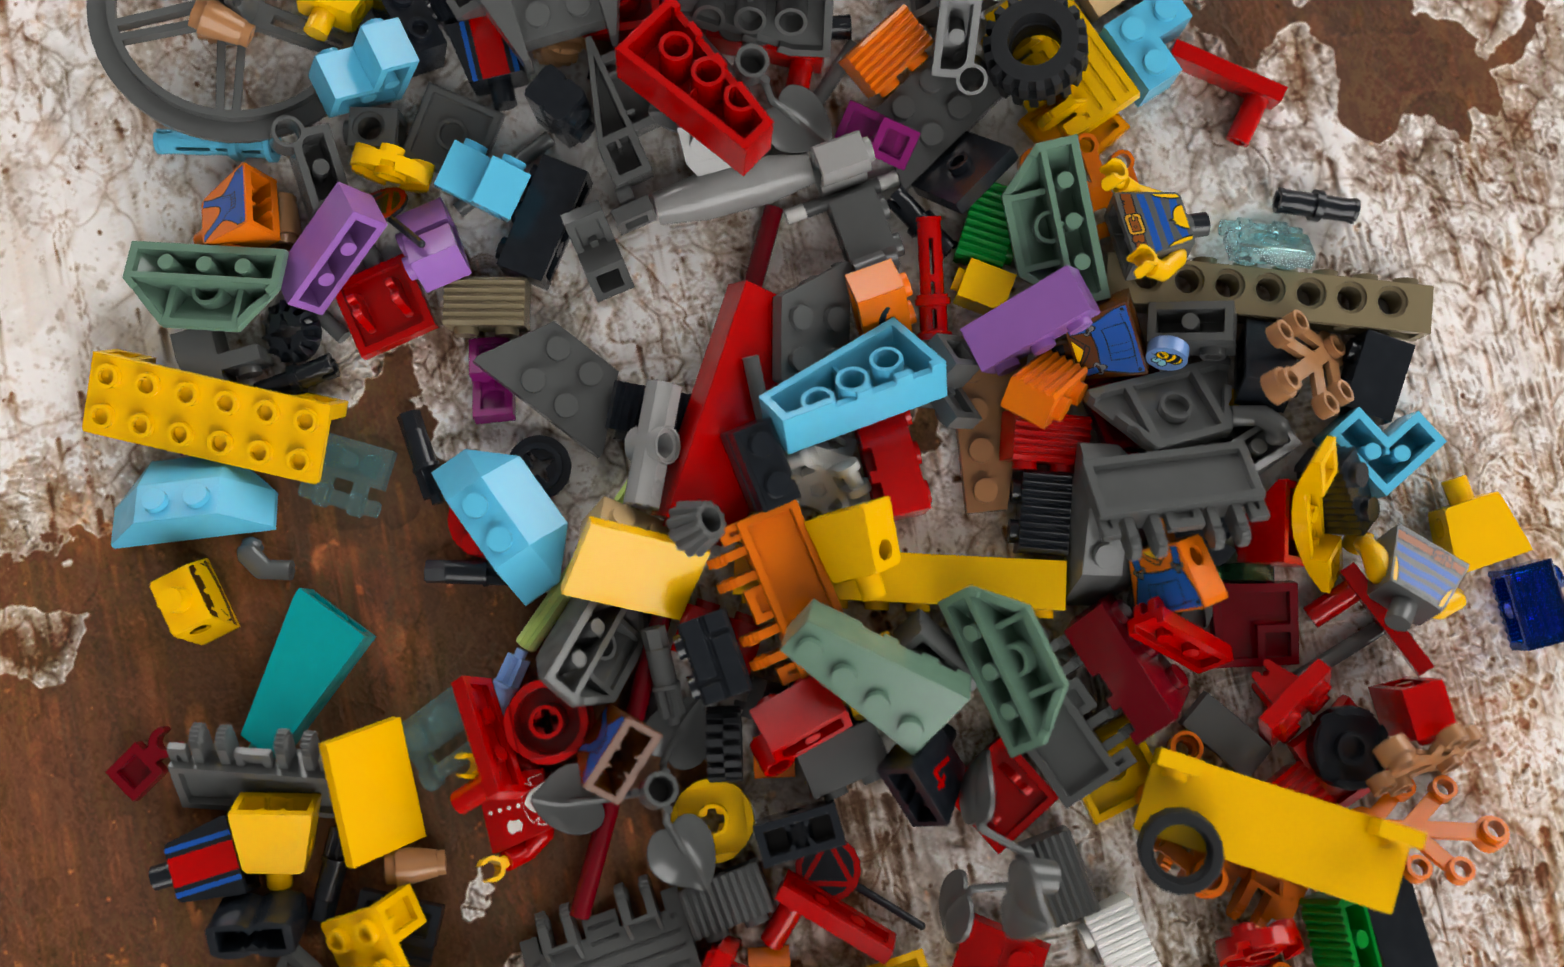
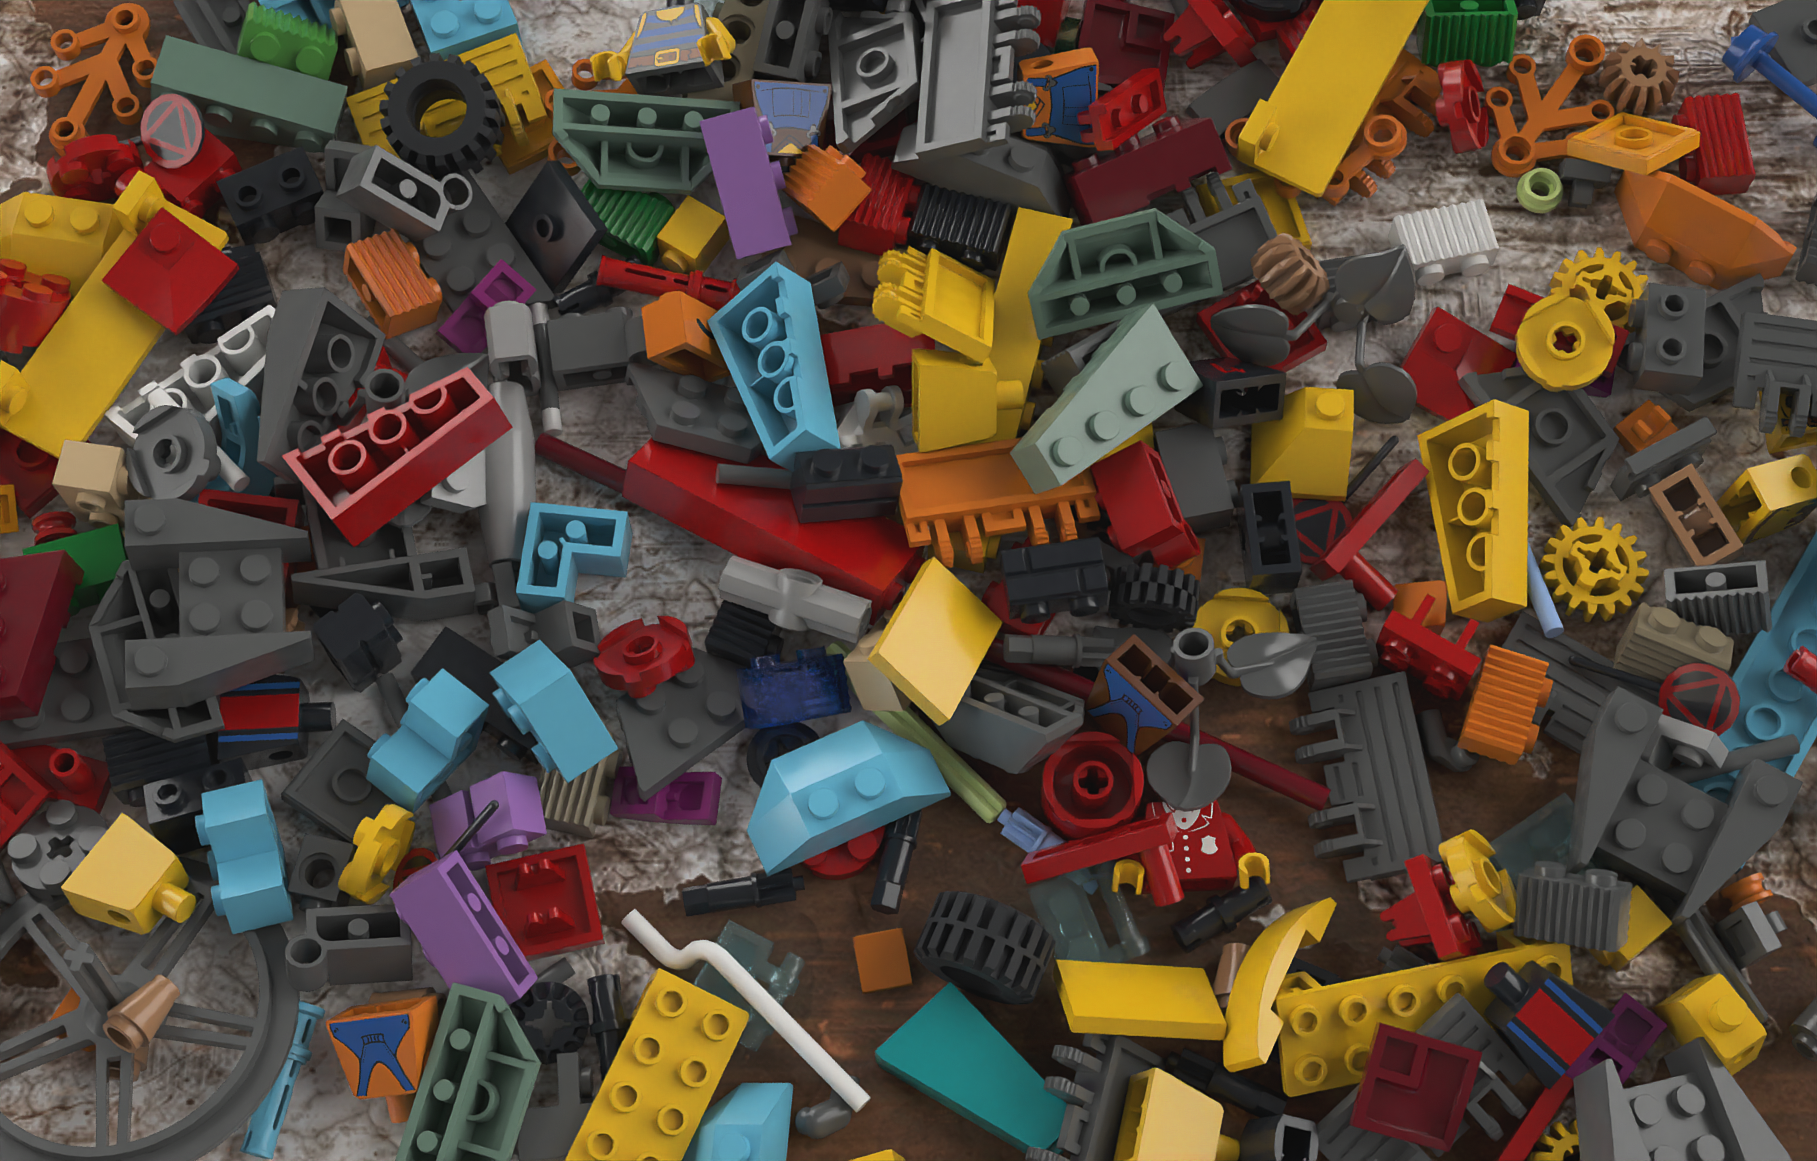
camera: 80 degrees left, 15 degrees down
dark grey piece [666,501,726,557] -> none
black tyre [1137,807,1225,895] -> none
medium blue tile [1145,335,1190,371] -> none
none -> medium azure brick [490,639,618,783]
none -> medium azure brick [516,502,633,614]
none -> red plate [594,616,695,698]
none -> white piece [621,909,871,1113]
none -> clear blue brick [736,645,852,729]
none -> orange slope [853,928,912,994]
none -> yellow hinge [872,246,995,364]
none -> black tyre [914,891,1056,1005]
none -> black pin [1170,876,1272,954]
none -> yellow slope [1223,897,1337,1073]
none -> medium nougat gear [1250,233,1330,315]
none -> yellow slope [1250,387,1354,502]

